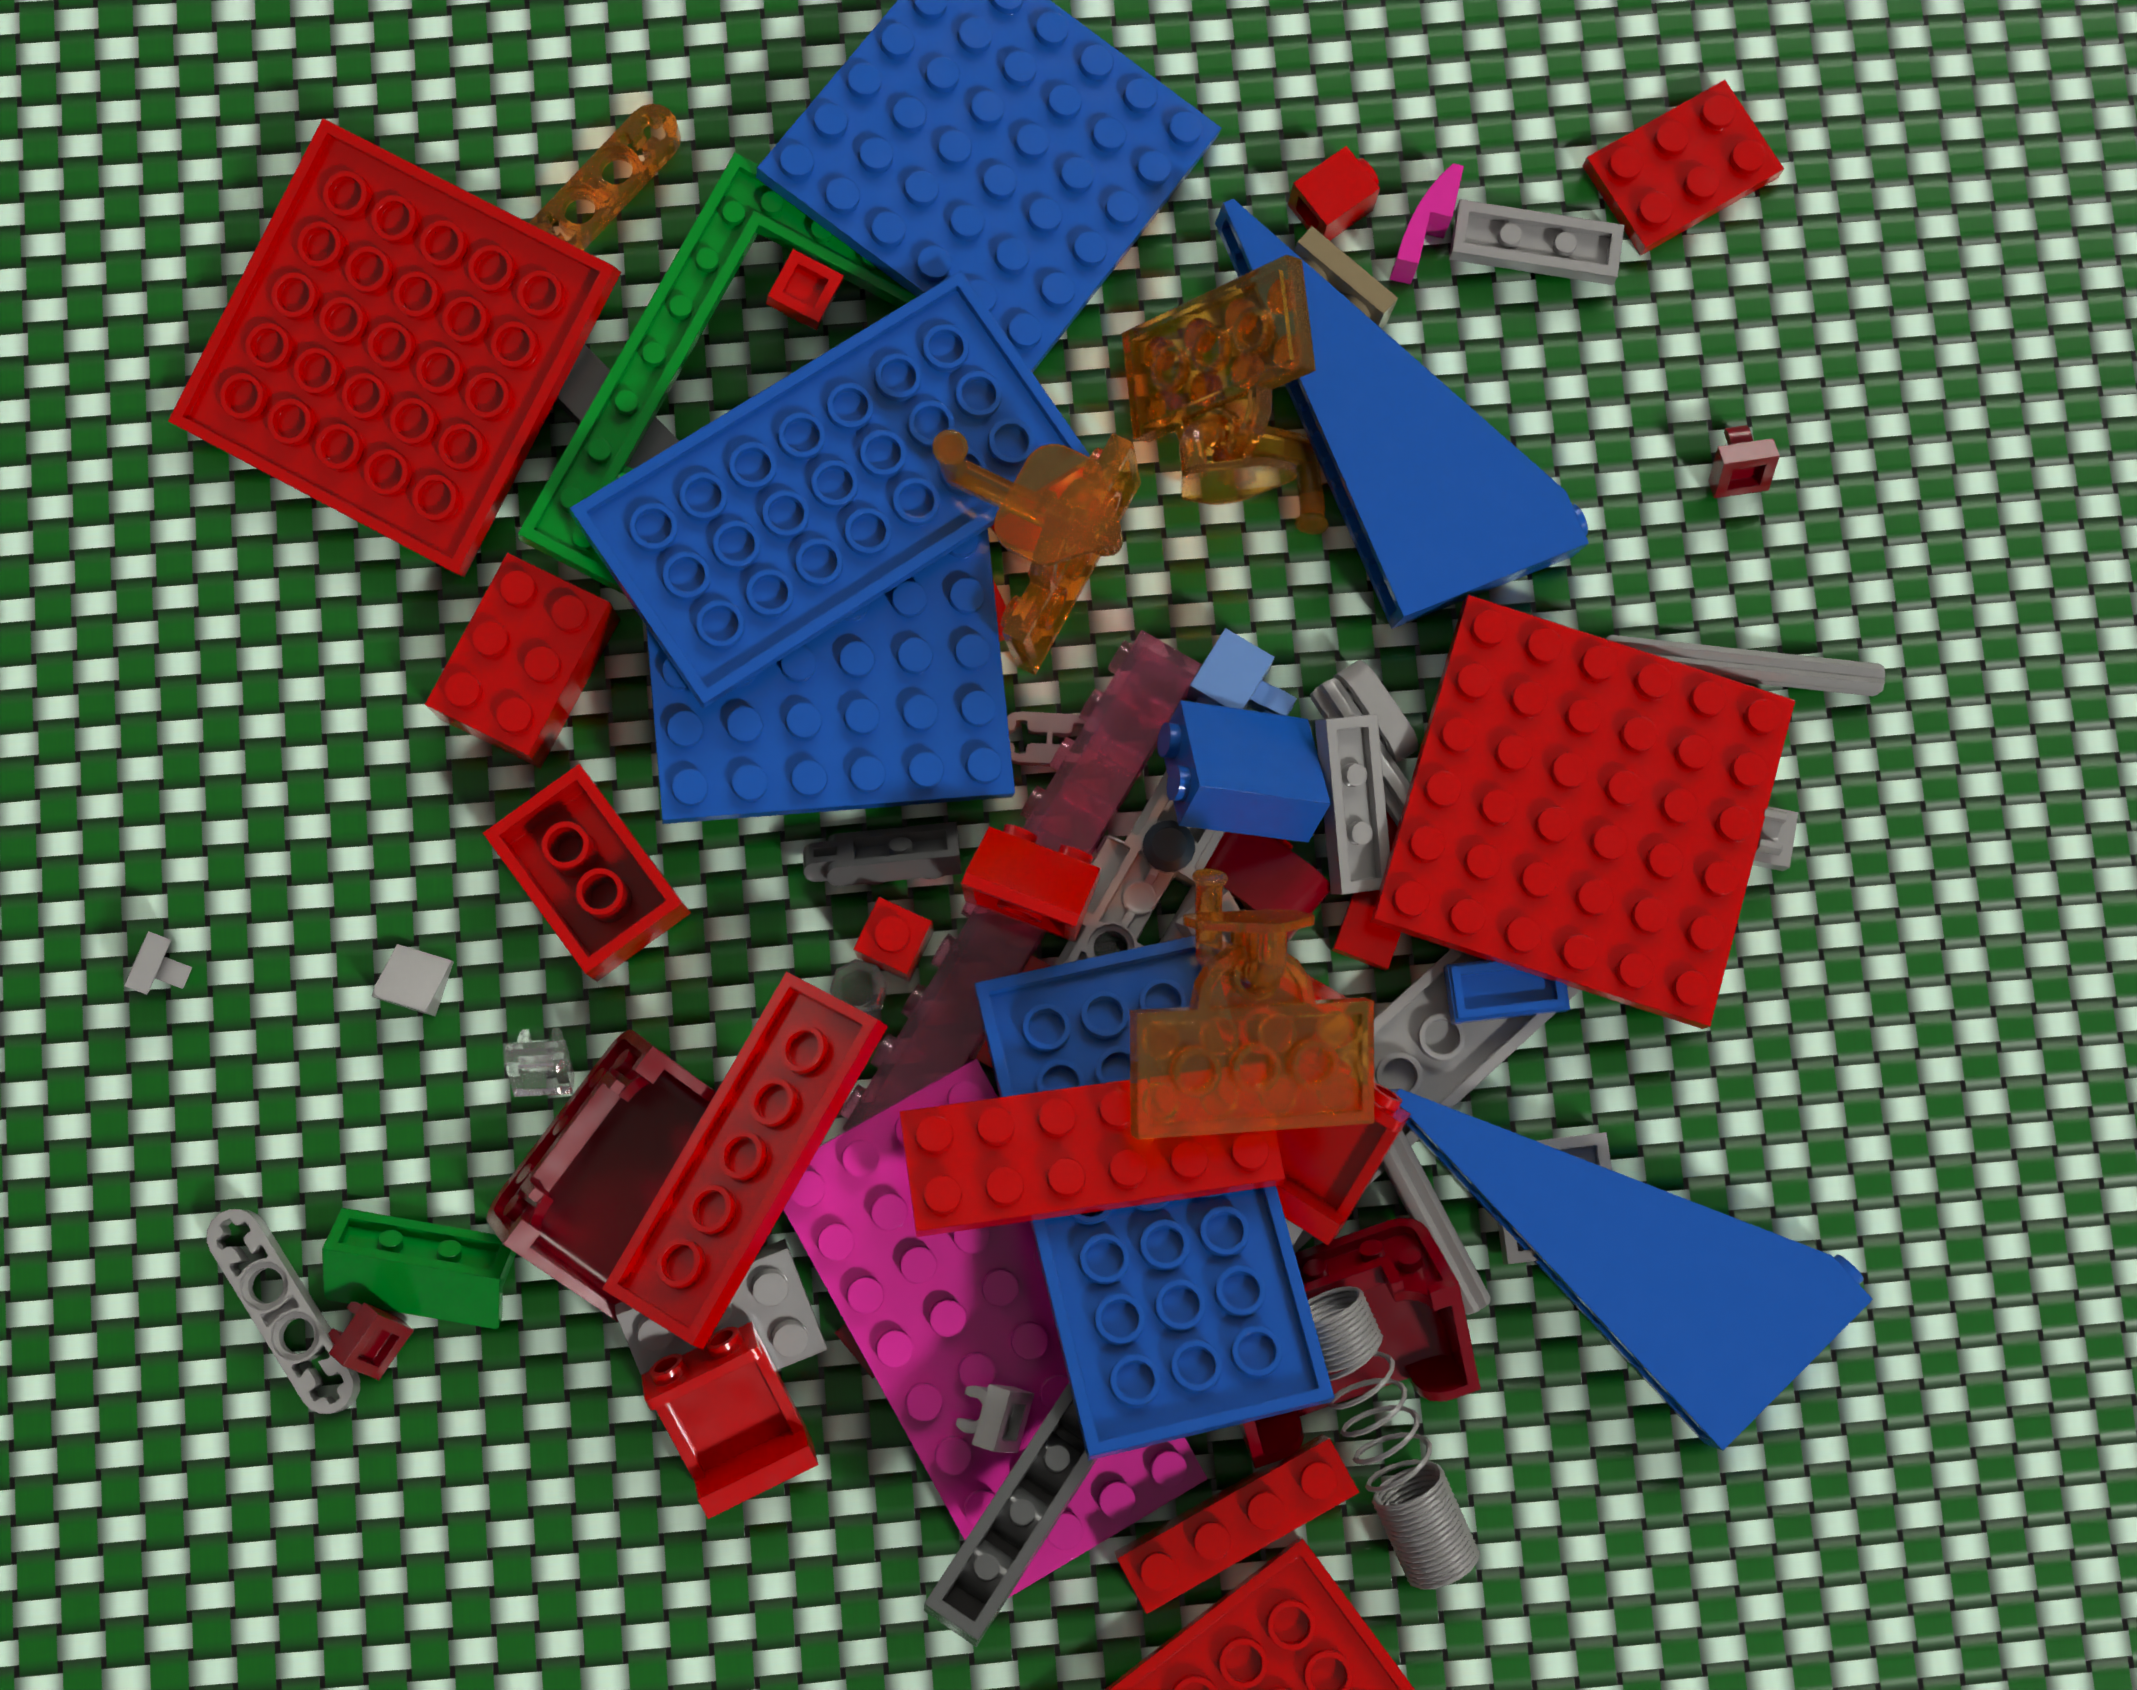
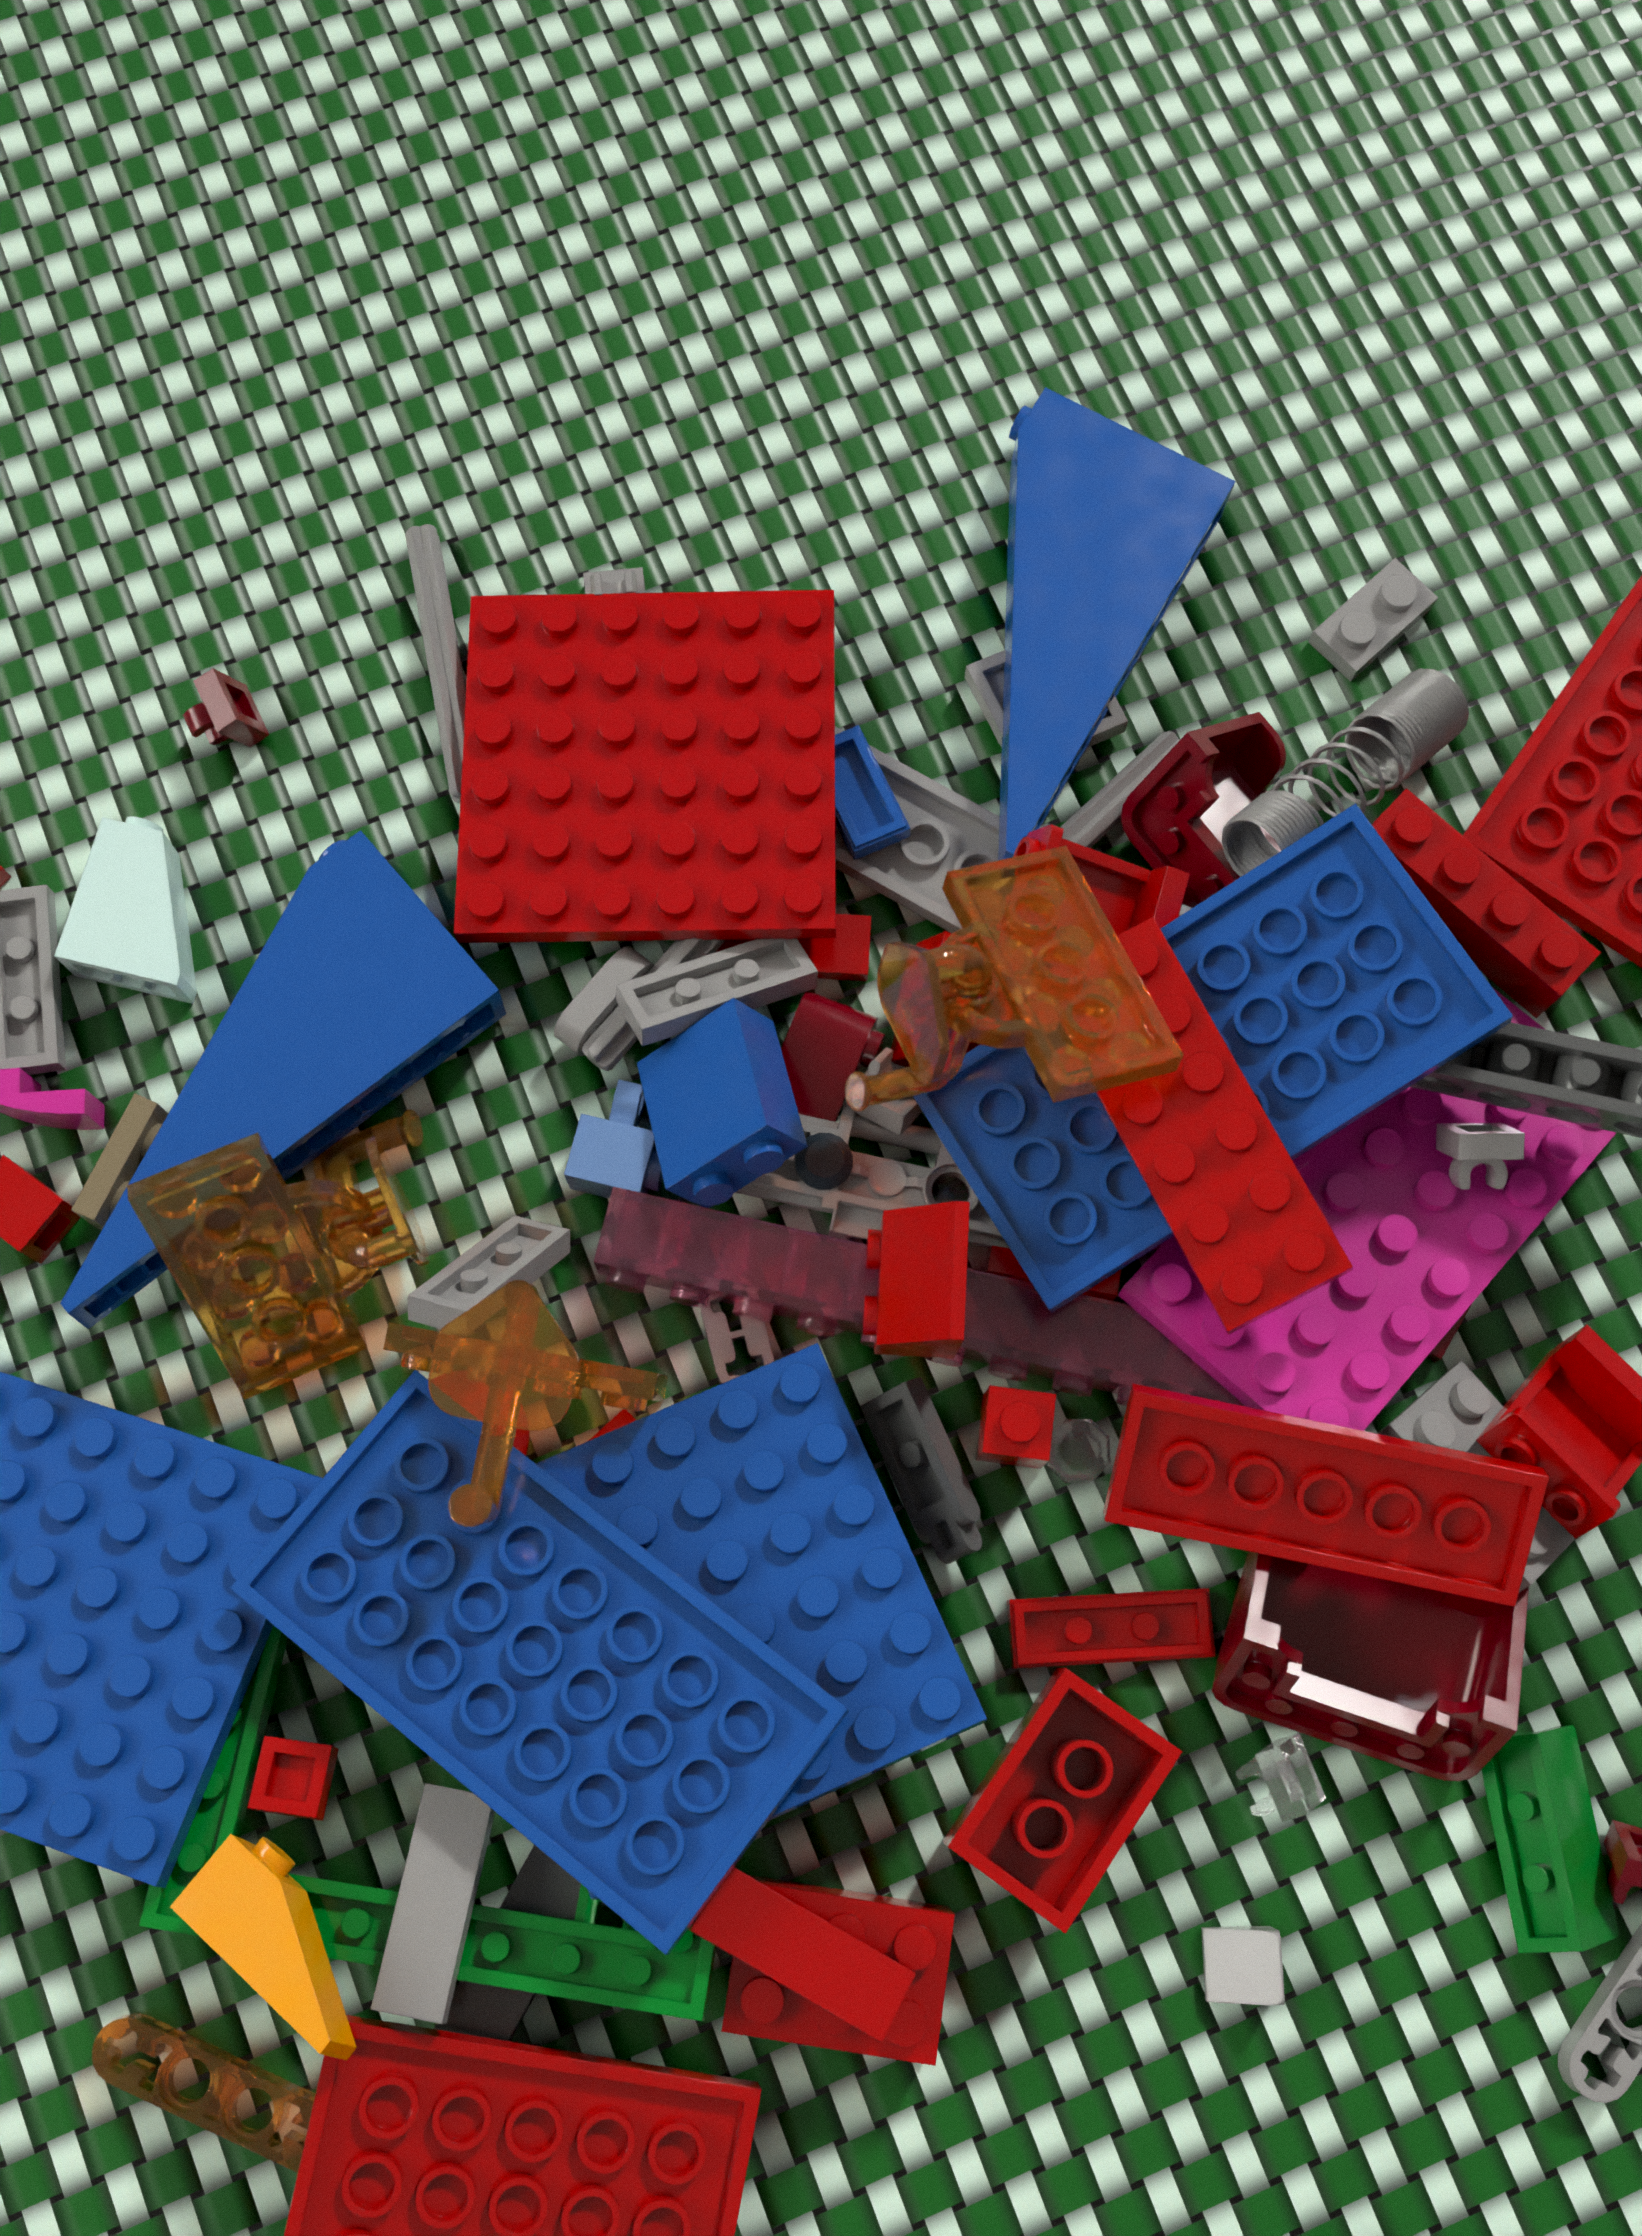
camera: 105 degrees left, 5 degrees down
none -> light aqua slope [54,816,197,1004]
none -> light orange slope [170,1834,357,2060]
none -> light grey tile [370,1783,495,2024]
none -> light grey plate [408,1215,570,1336]
none -> red tile [689,1867,916,2043]
none -> red tile [1007,1588,1216,1669]
none -> light grey plate [1308,558,1438,682]

